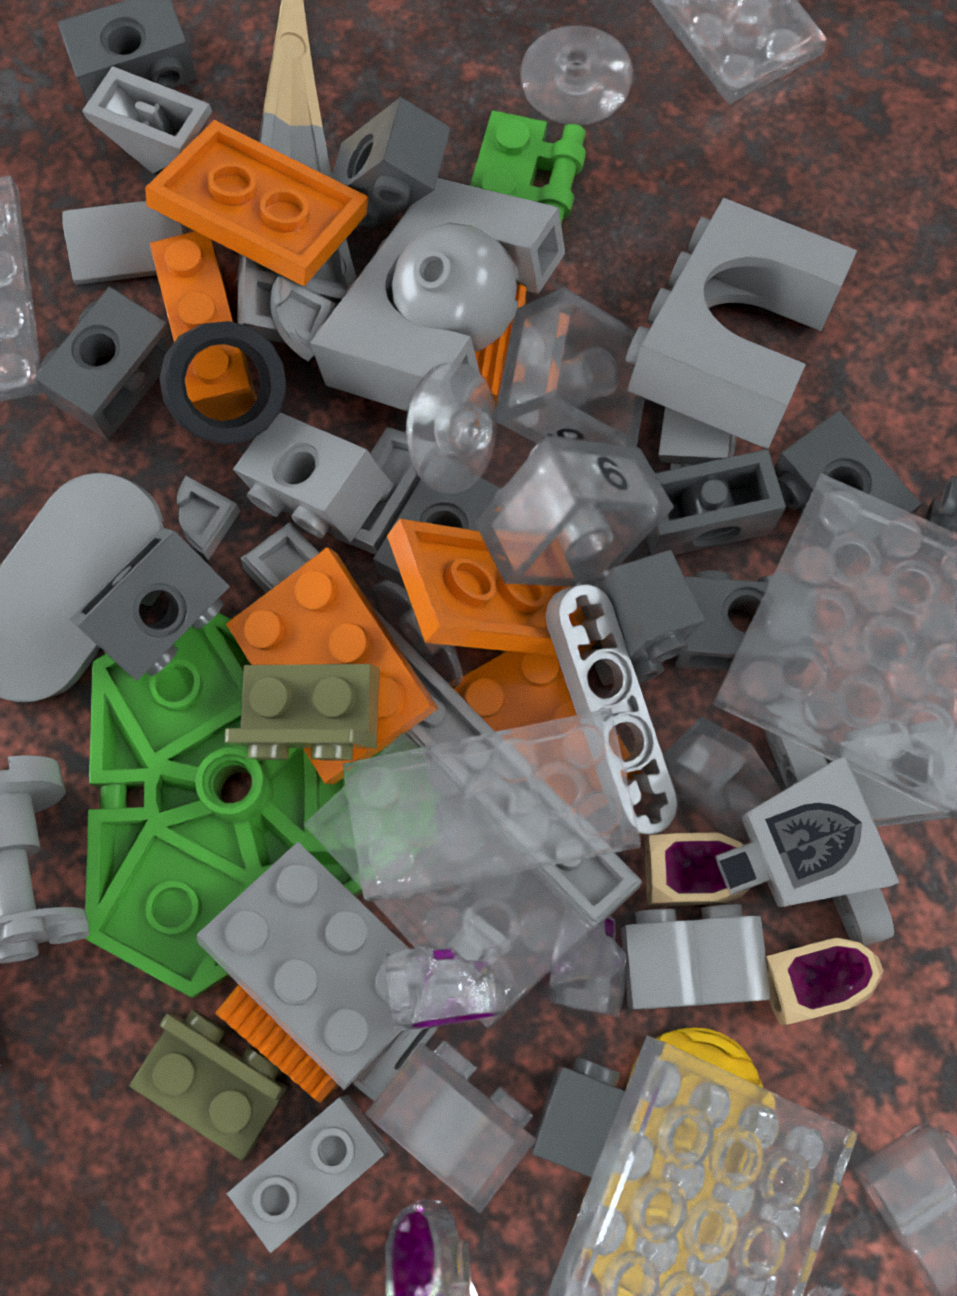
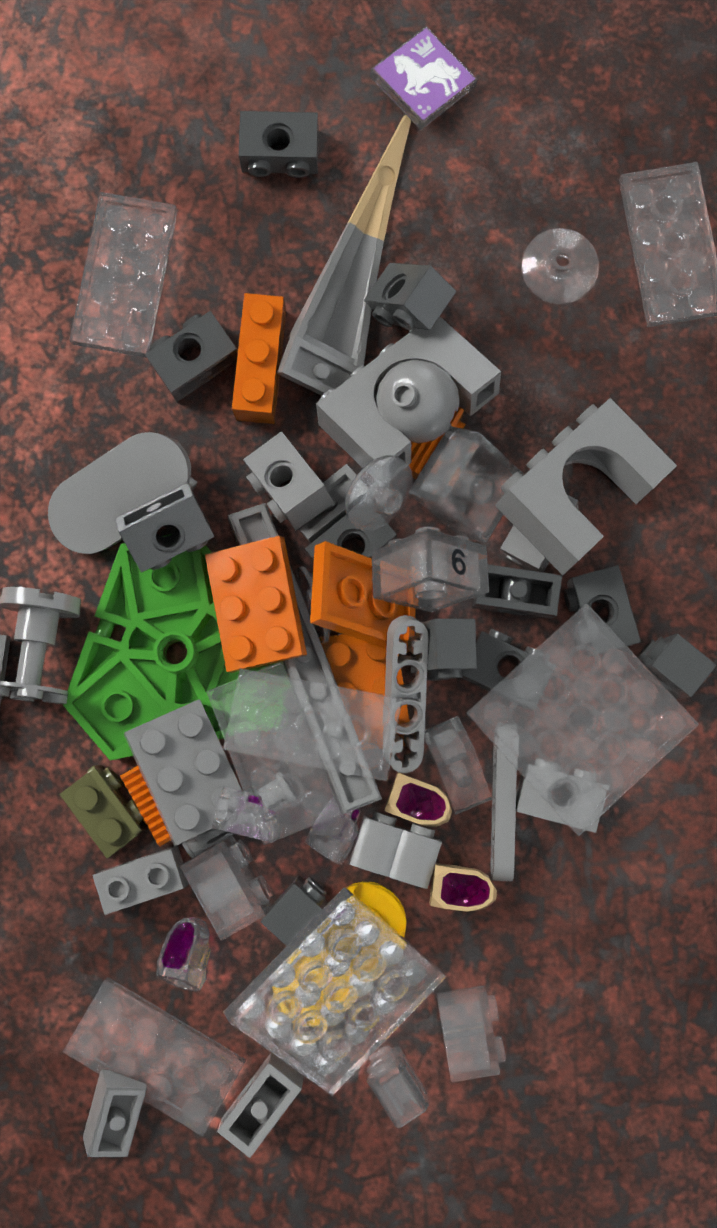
camera: 20 degrees right, 10 degrees up
light grey slope [62,201,187,285] -> none
light grey slope [82,66,213,173] -> none
orange plate [145,120,369,286] -> none
black tyre [160,321,287,445] -> none
light grey tile [177,476,241,561] -> none
olive bracket [224,664,380,761] -> none
light grey tile [270,275,335,362] -> none
bright green plate [470,110,586,224] -> none
torso [716,756,900,907] -> none

